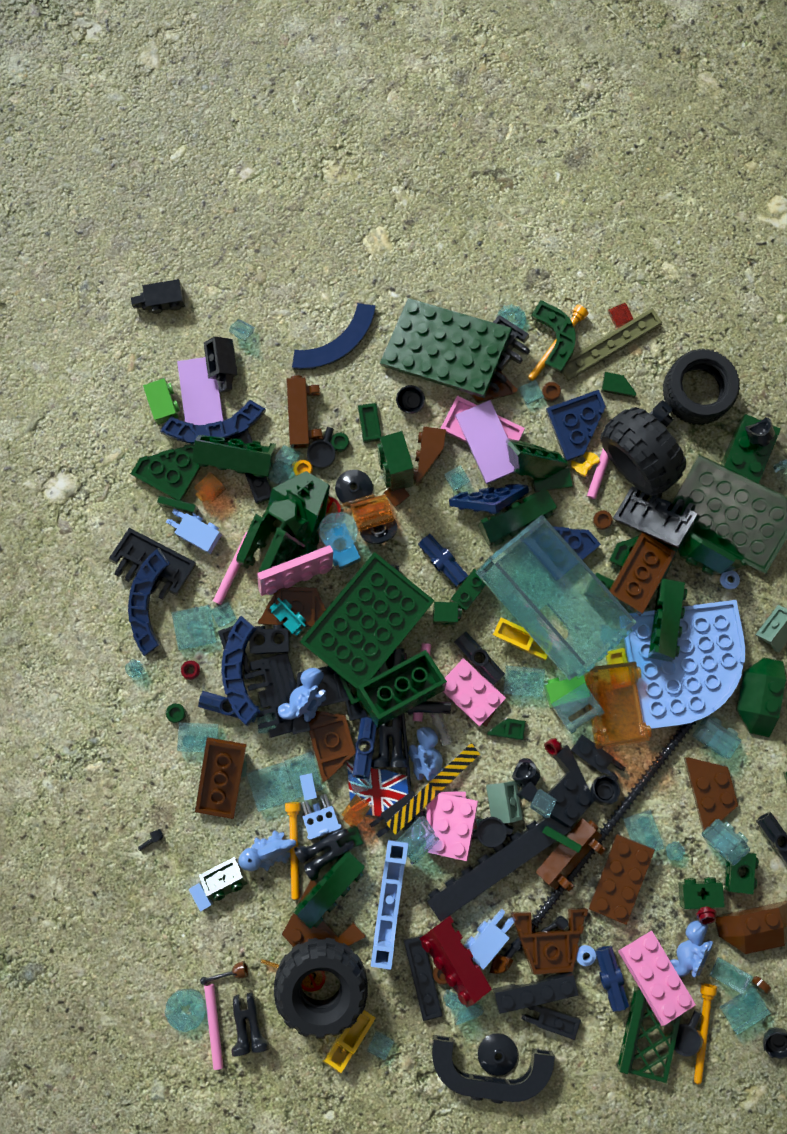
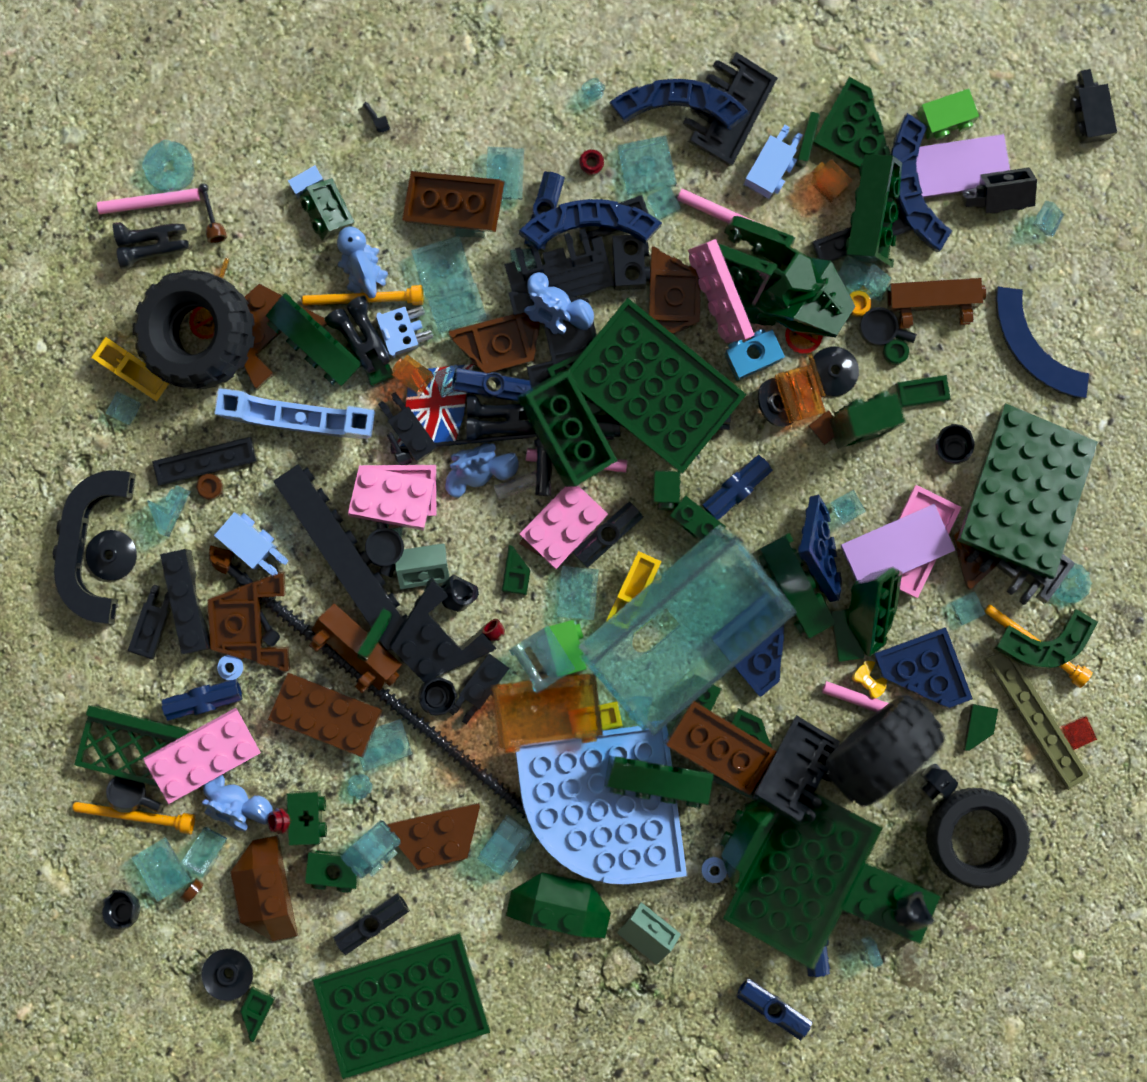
camera: 85 degrees right, 5 degrees up
dark green tile [166,703,186,723] -> none
teal hinge [270,598,307,636] -> none
light blue piece [300,773,317,800] -> none
clear light blue plate [319,512,358,552] -> none
sticker [386,743,480,835] -> none
clear light blue plate [397,816,440,864] -> none
reddish brown slope [413,426,446,486] -> none
dark red wedge [420,916,492,1008] -> none
clear light blue tile [530,789,557,818] -> none
reddish brown tile [541,382,561,402] -> none
reddish brown tile [593,510,613,530] -> none

